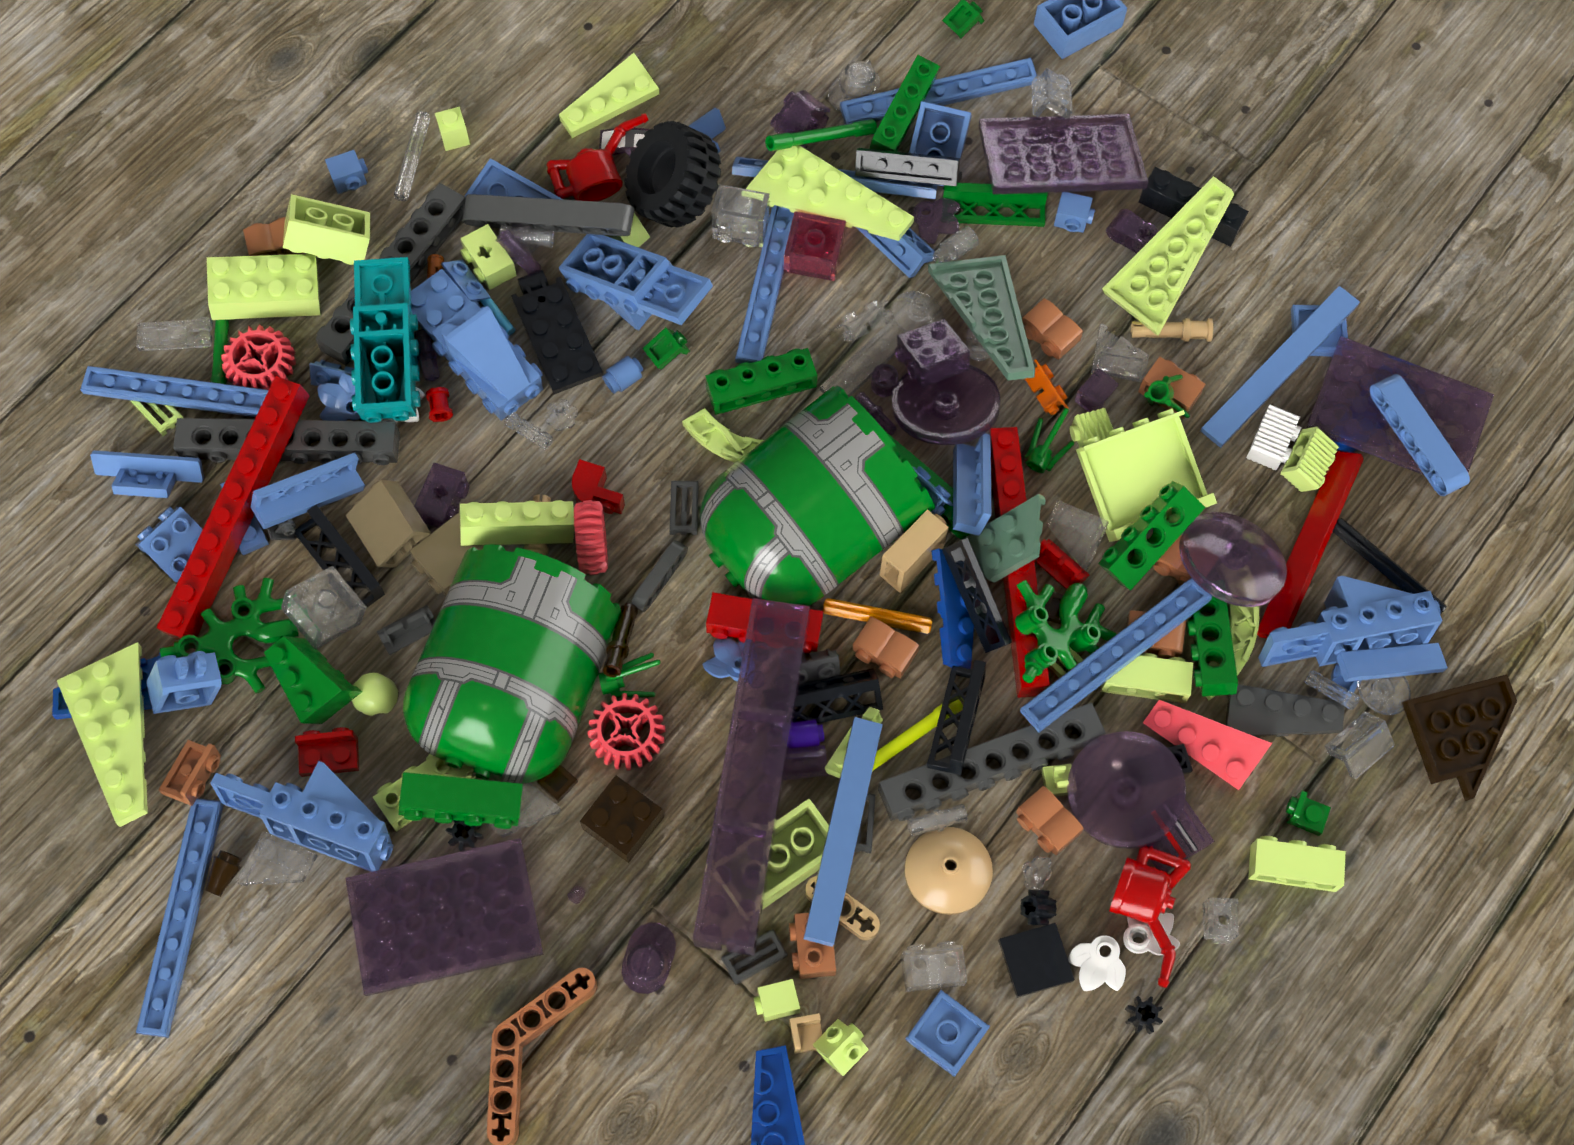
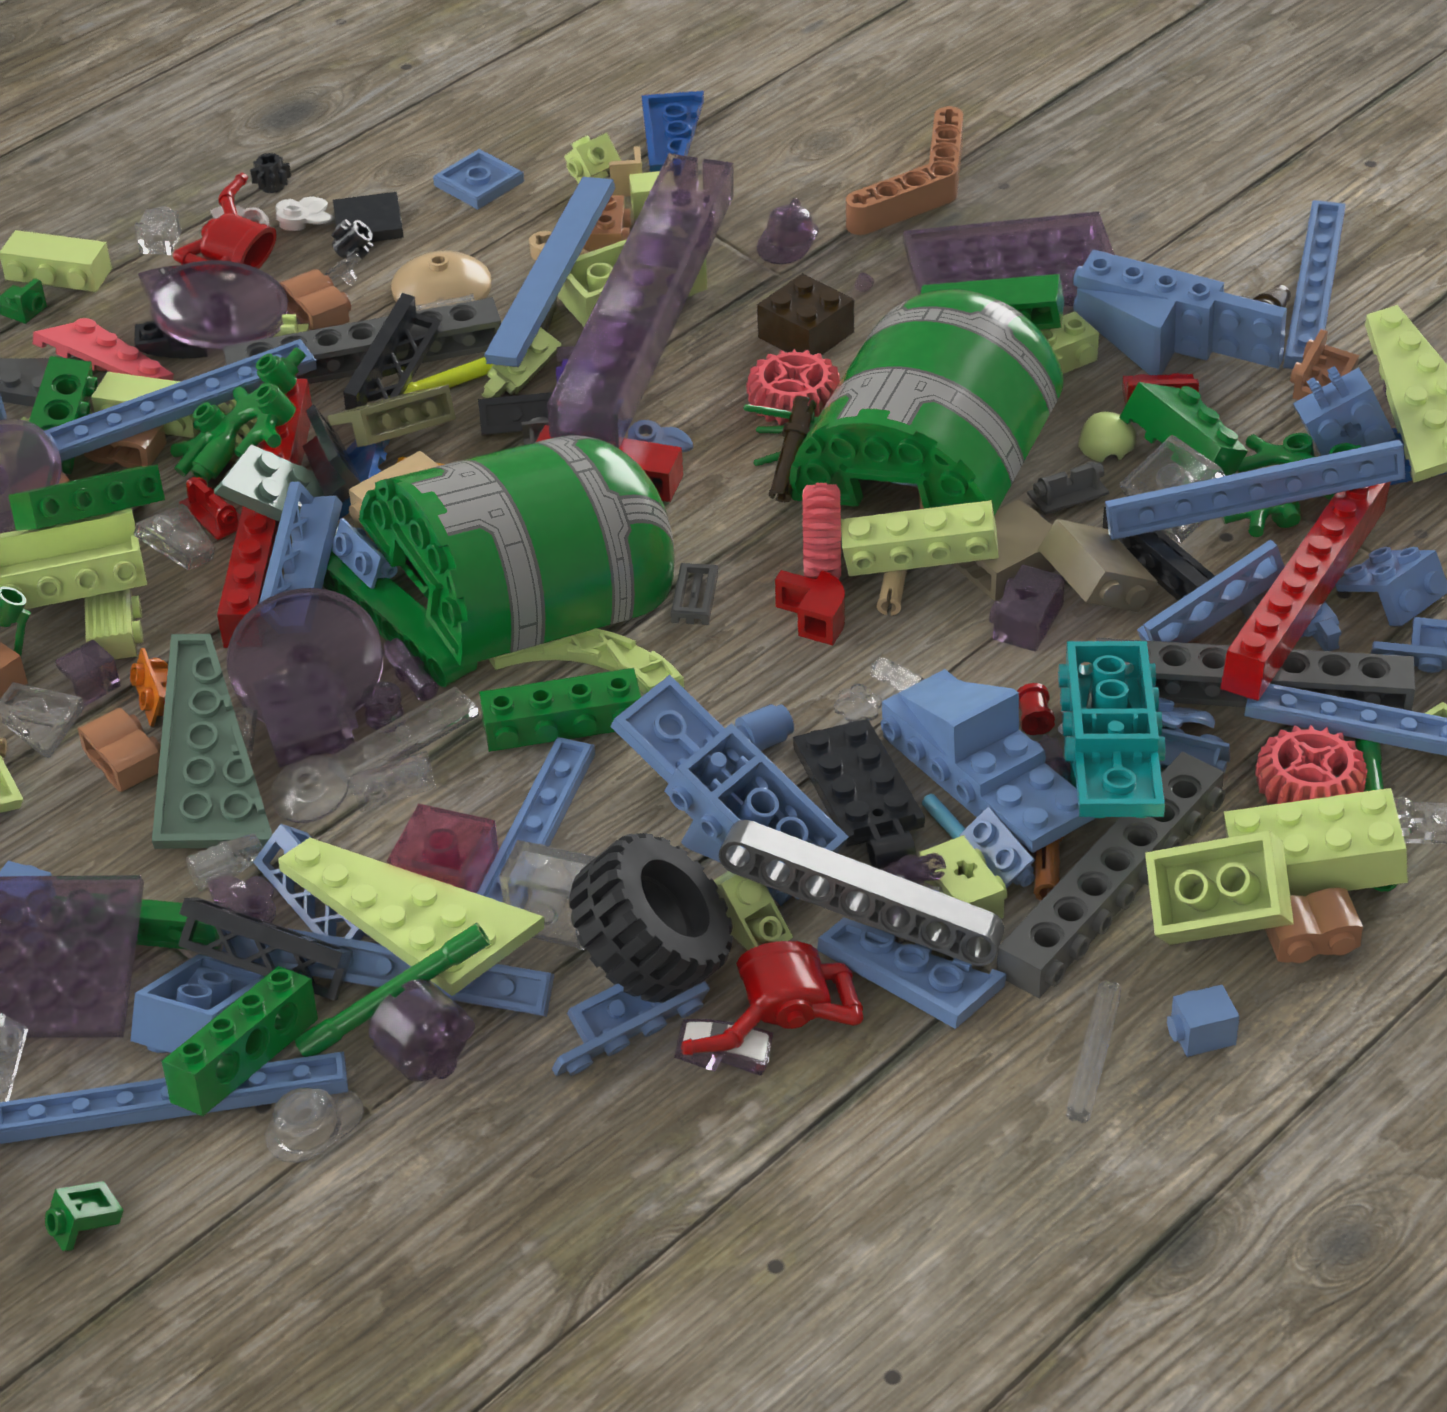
camera: 170 degrees left, 25 degrees down
yellowish green brick [435,107,470,151] -> none
yellowish green wing [559,53,659,138] -> none
dark grey beam [631,540,688,612] -> none
nougat brick [853,617,919,679] -> none
clear brick [901,941,968,992] -> none
green plant [1024,408,1074,473] -> none
none -> olive fence [328,385,456,447]
none -> medium blue tile [1105,440,1405,540]

